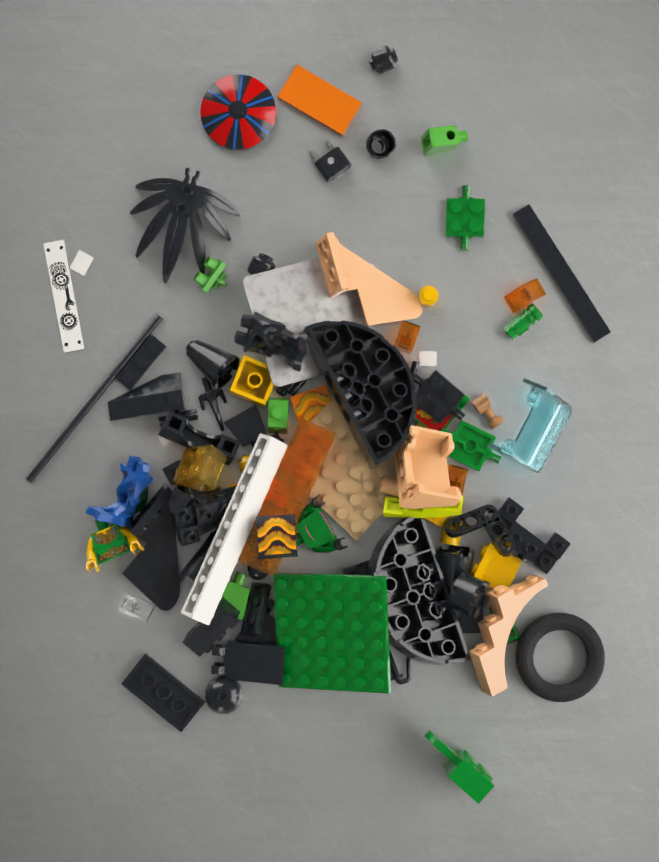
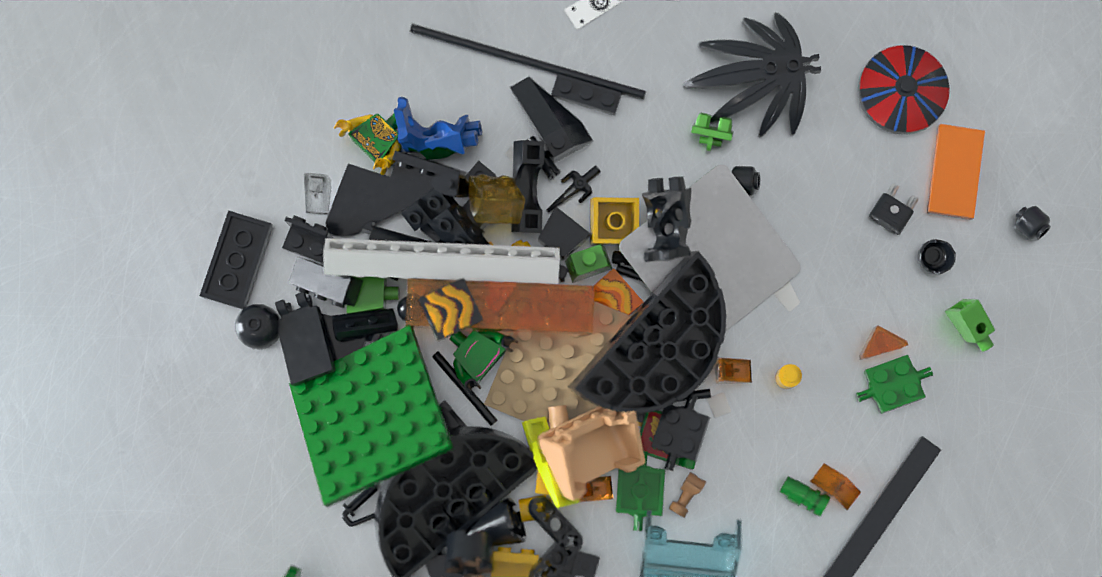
camera: 75 degrees right, 5 degrees down
black cone [186,340,240,389] -> none
light nougat piece [315,232,422,326] -> none
none -> black bracket [282,215,334,264]
none -> black bar [432,351,498,426]
none -> clear orange slope [859,325,908,360]

